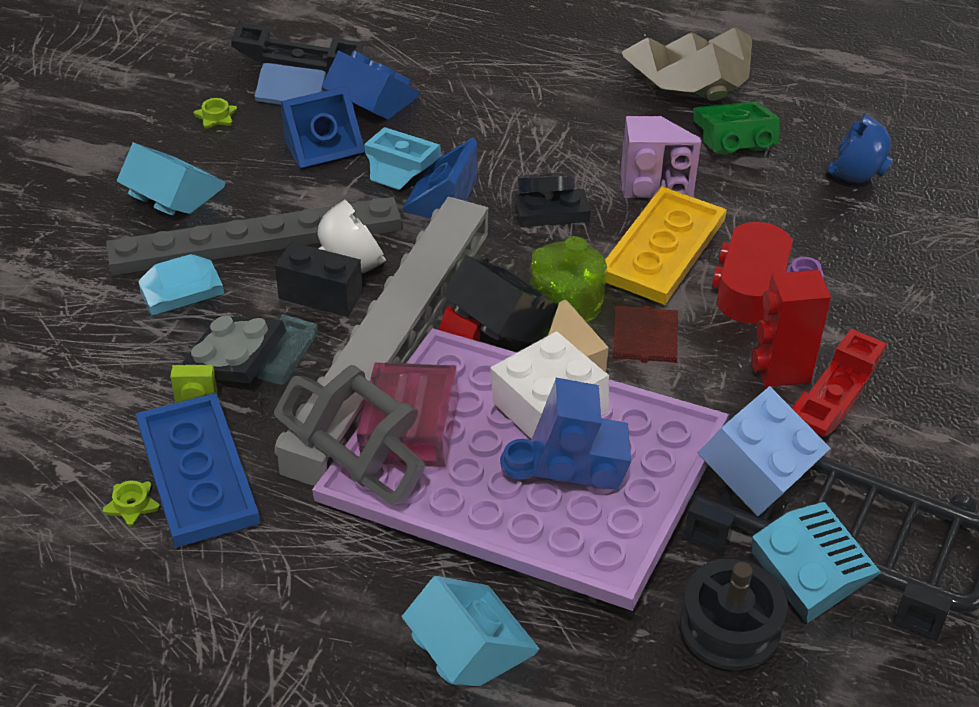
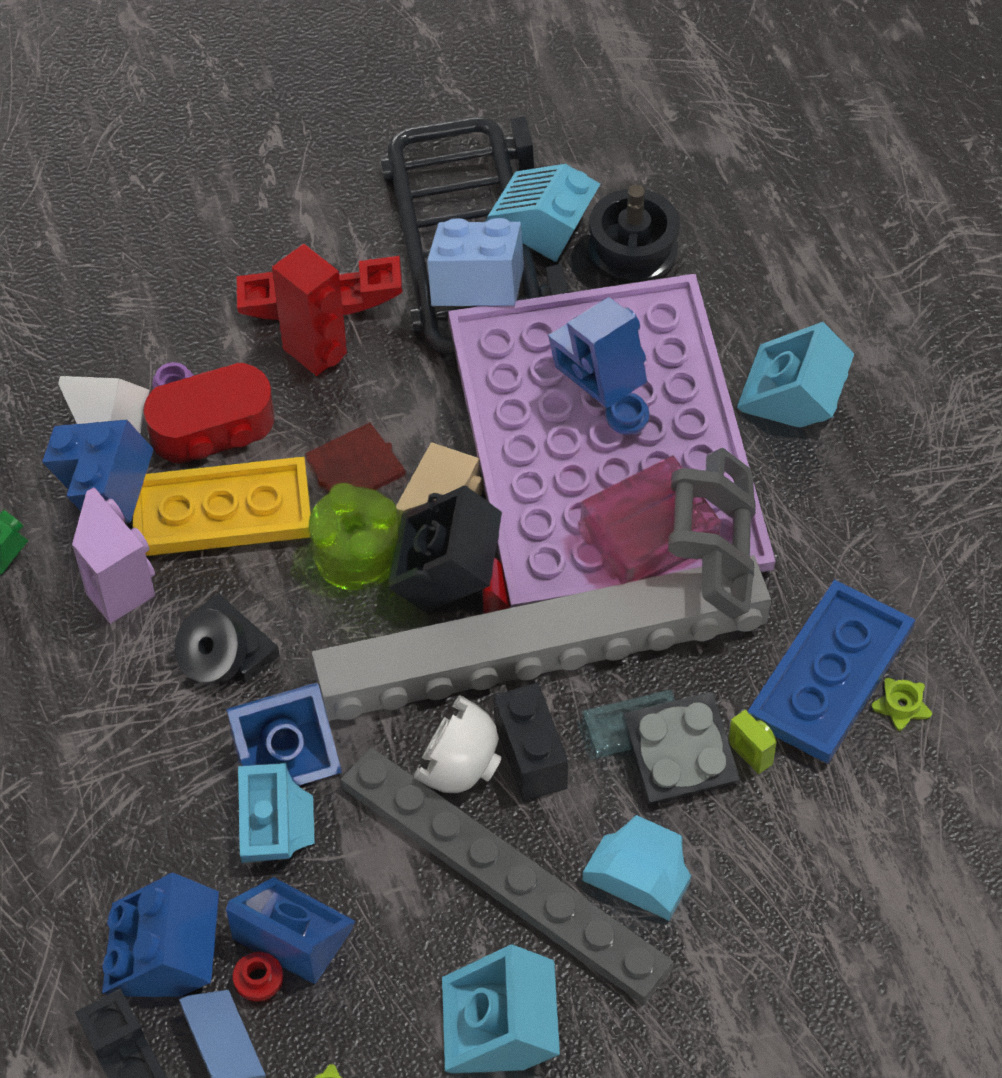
camera: 125 degrees left, 10 degrees up
white brick [490,331,609,440] -> none
none -> blue brick [42,420,153,523]
none -> white slope [58,376,150,433]

